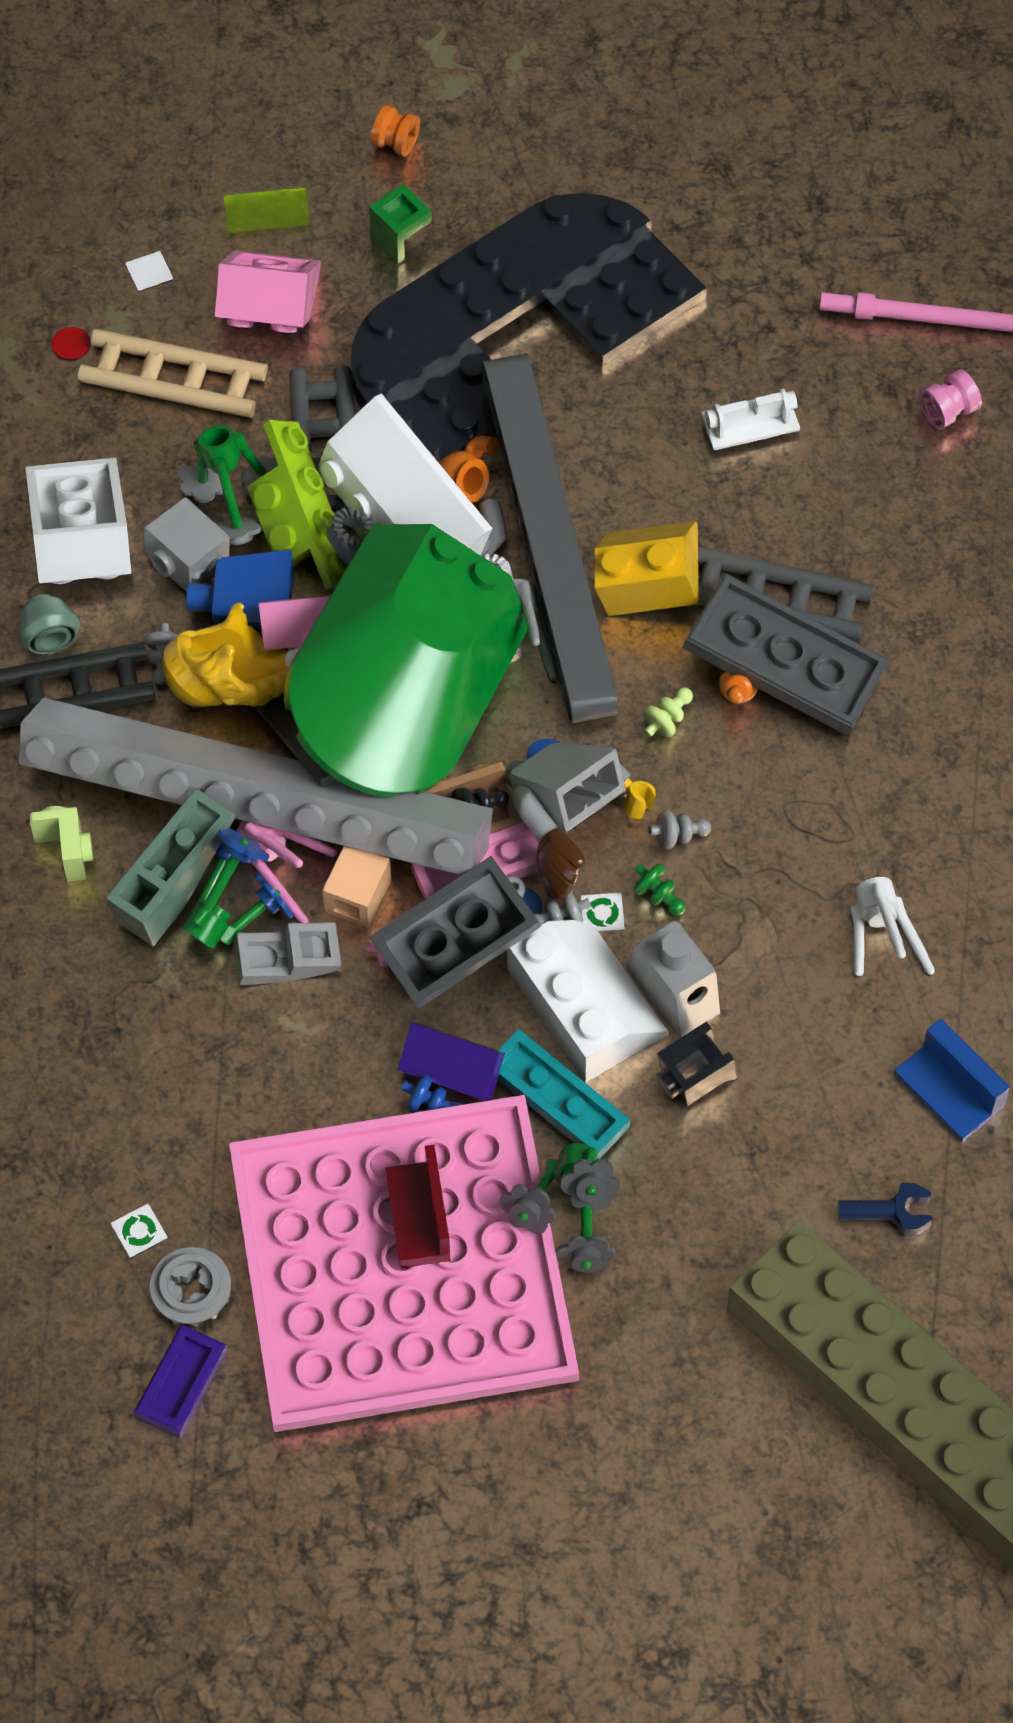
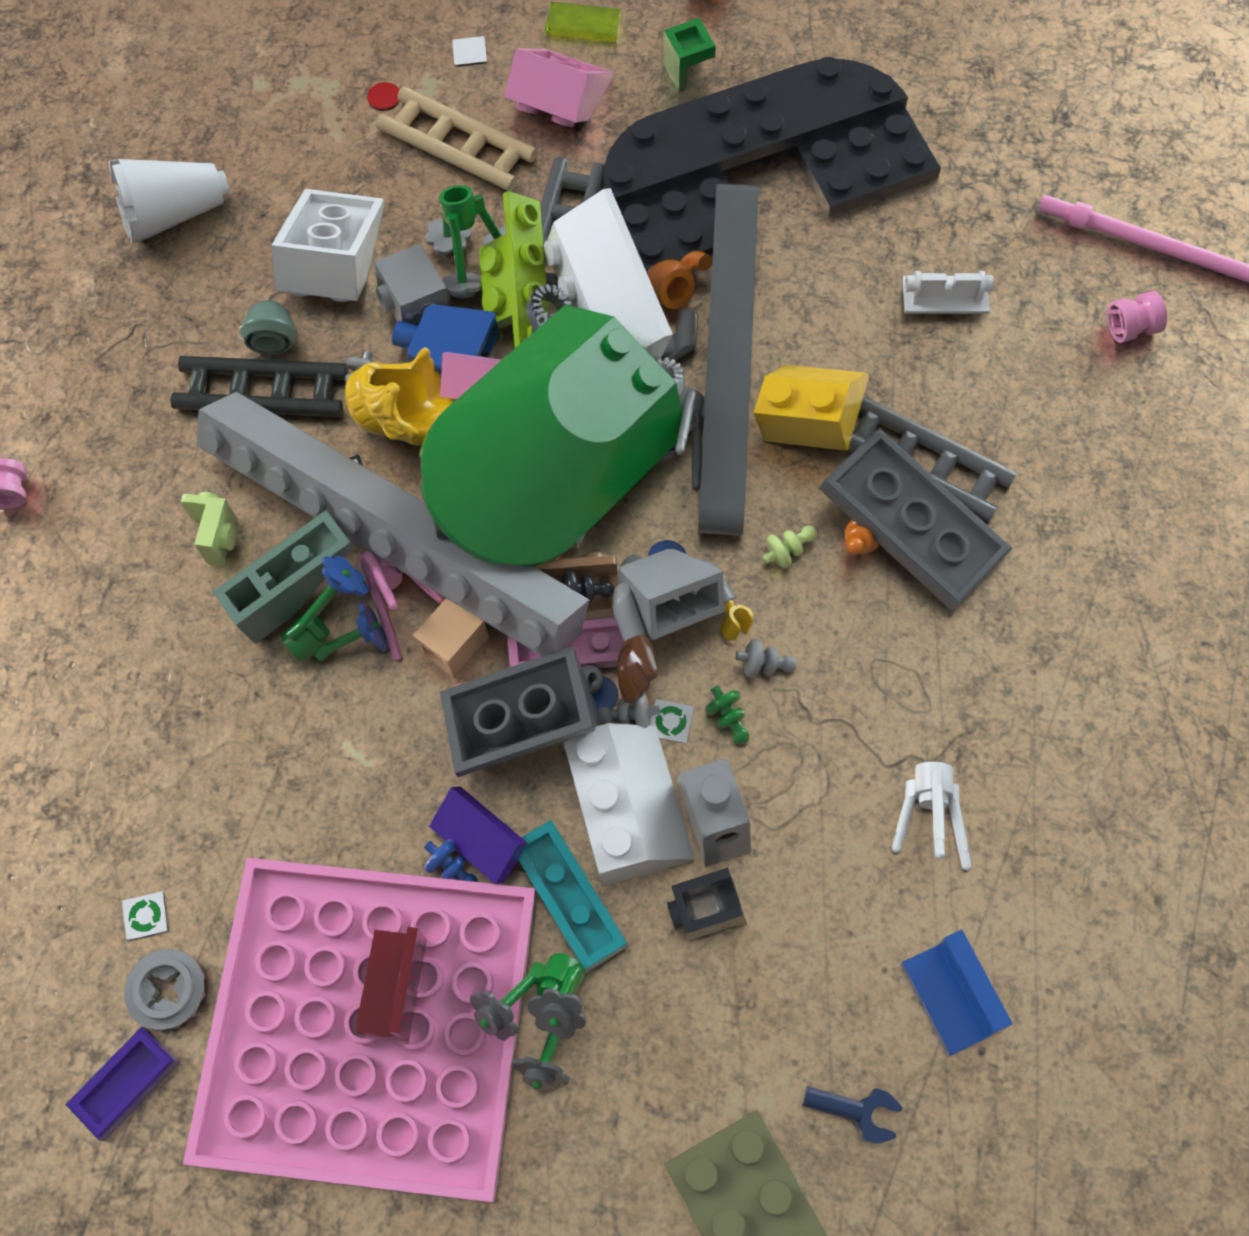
camera: 20 degrees right, 5 degrees up
light grey slope [234,922,342,985] -> none

